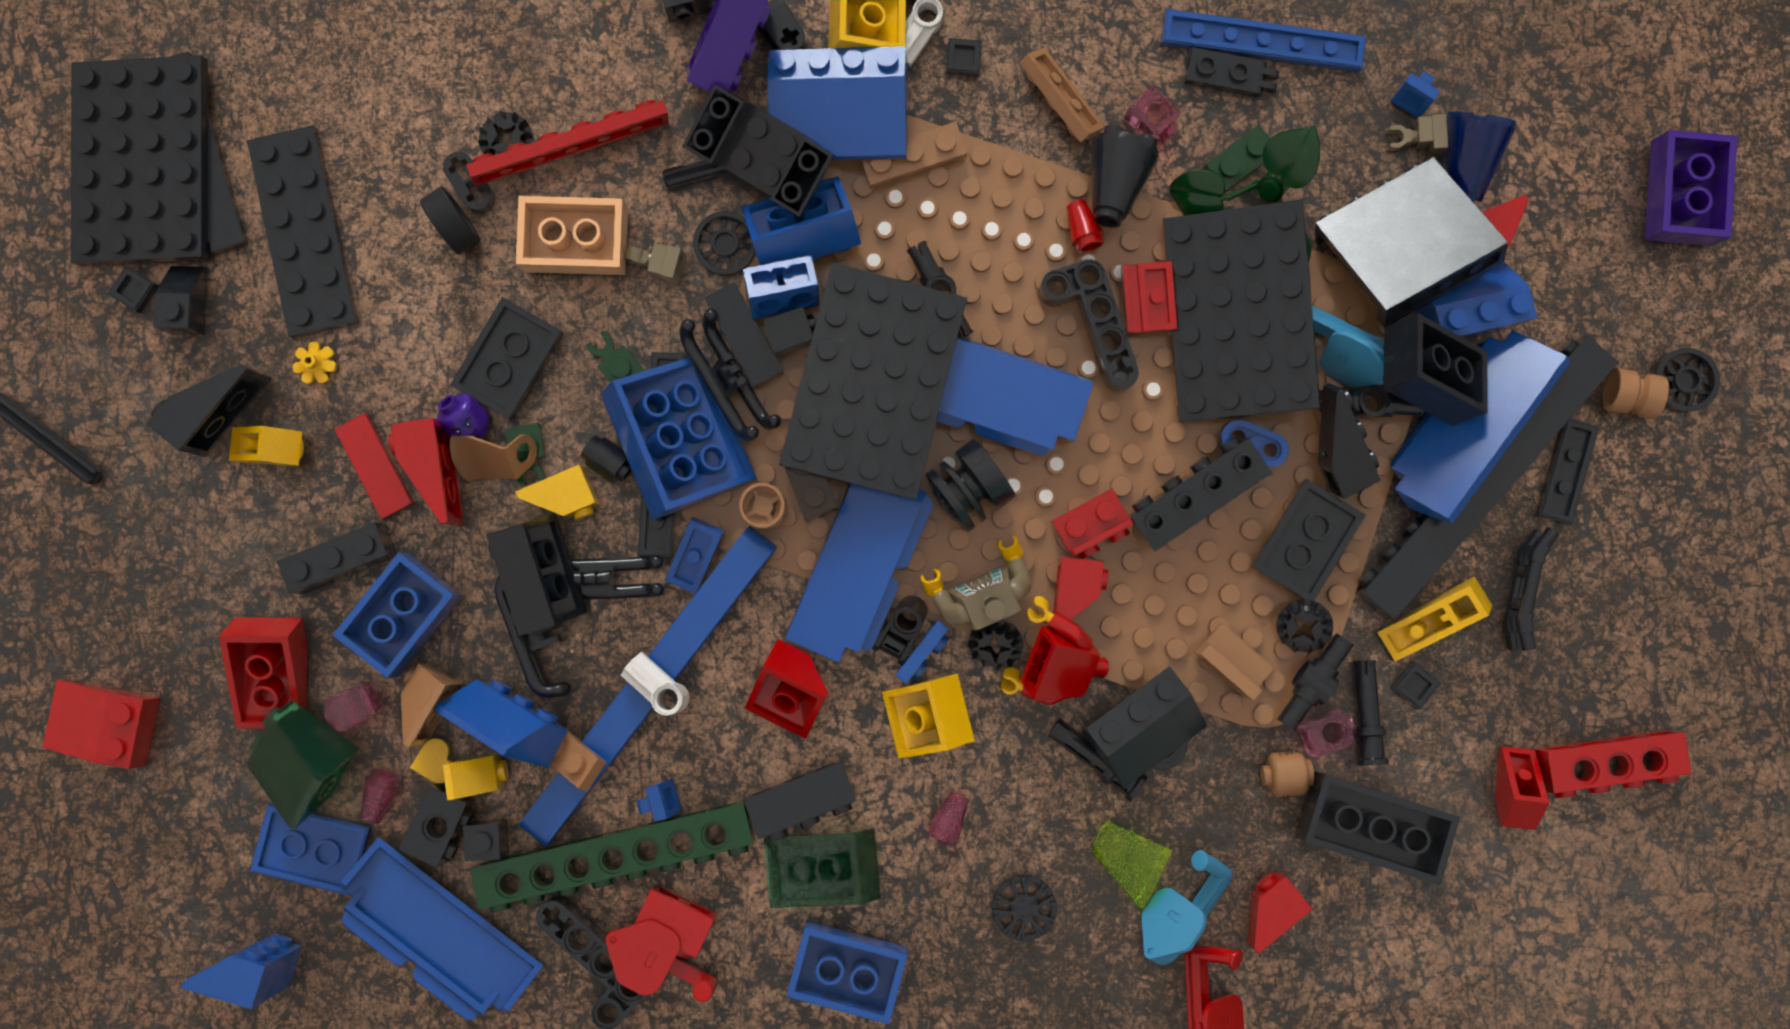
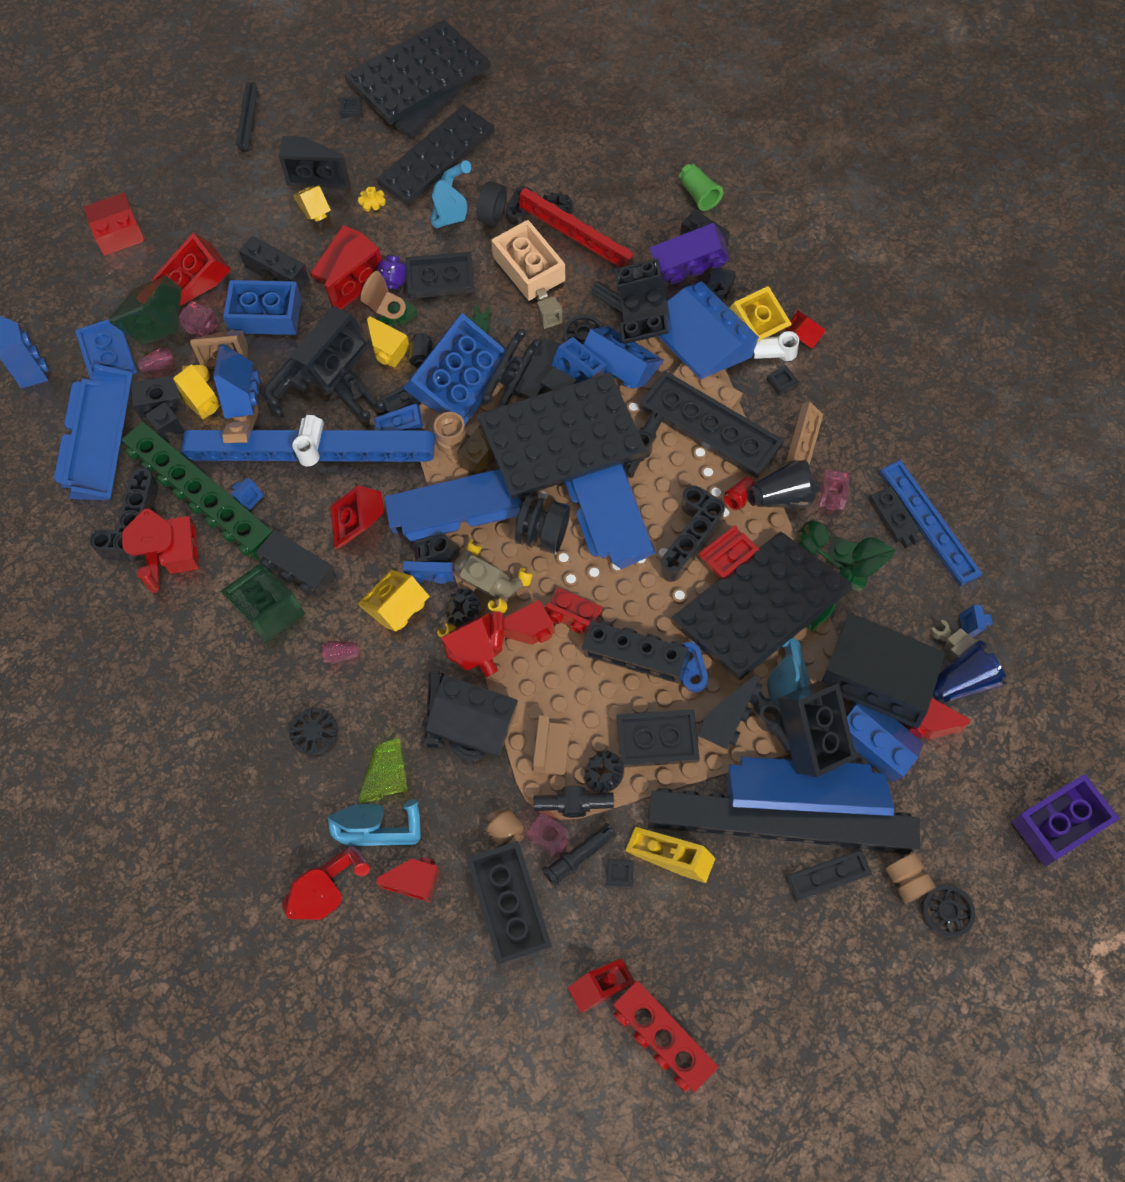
camera: 60 degrees right, 20 degrees down
black slope [153,266,207,335] -> none
blue brick [786,920,908,1024] -> none
black piece [1502,527,1559,651] -> none
none -> dark azure piece [430,160,471,228]
none -> black plate [639,371,784,479]

